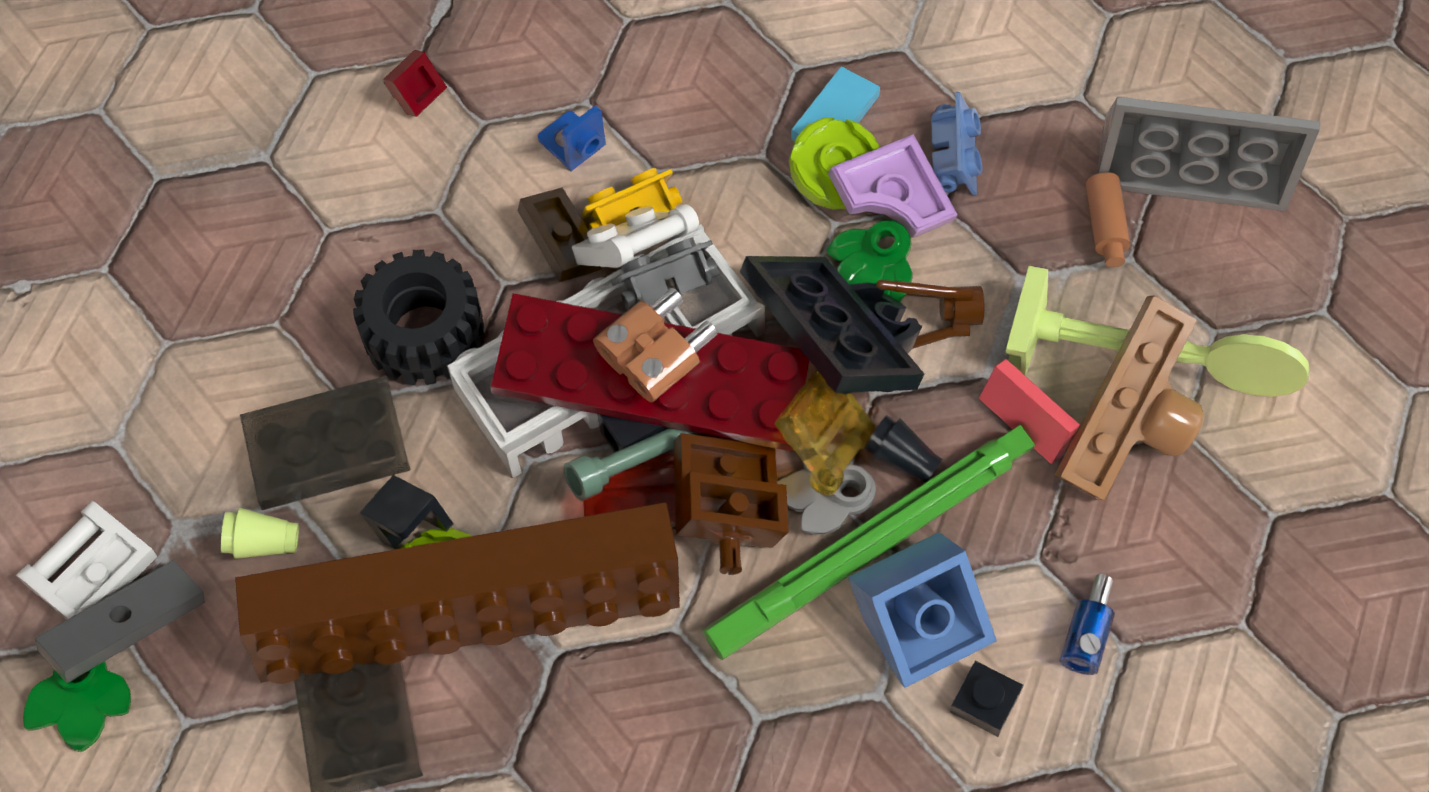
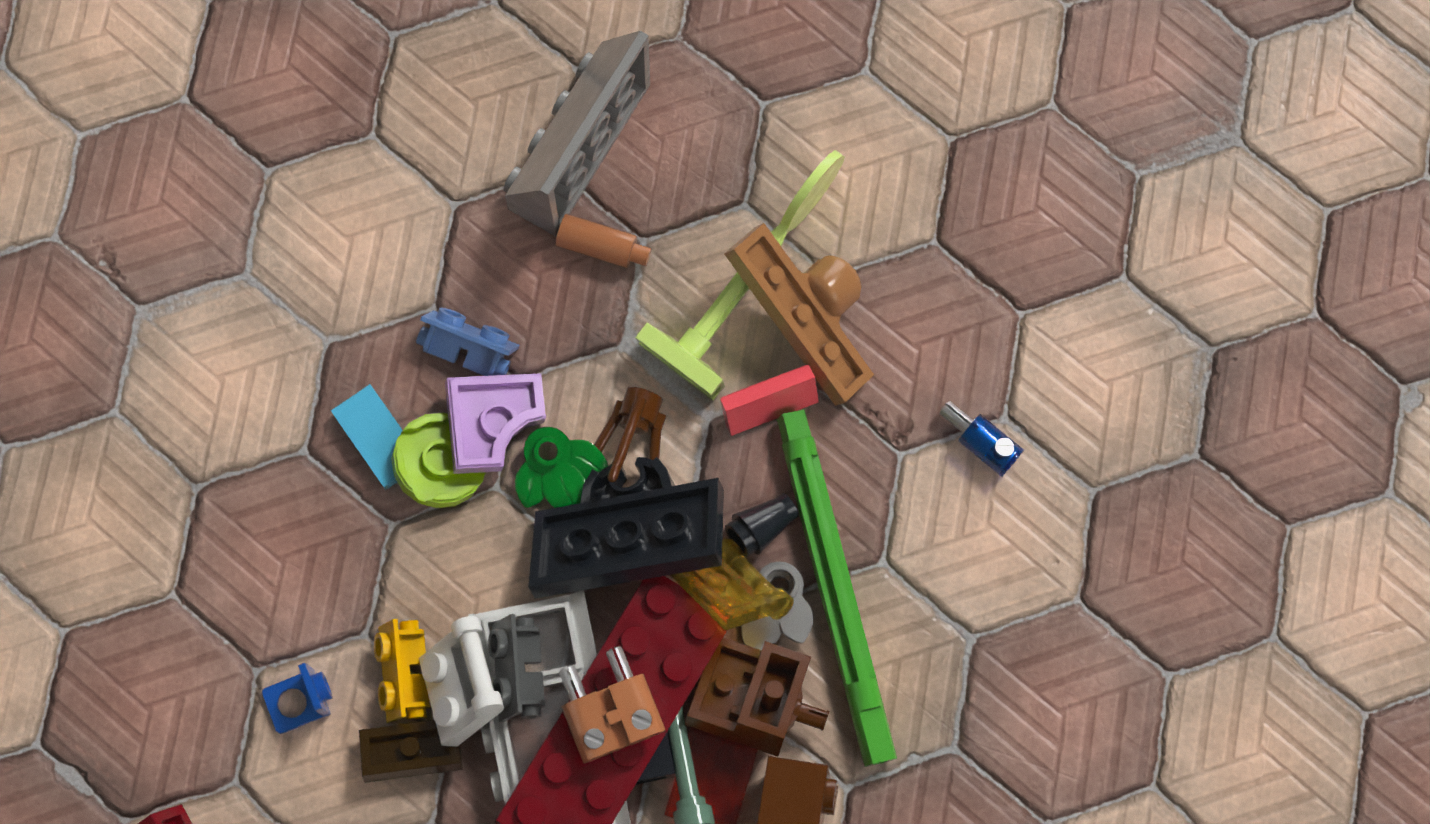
camera: 75 degrees left, 15 degrees up
medium blue slope [848,532,997,688] -> none
black plate [950,660,1024,737] -> none

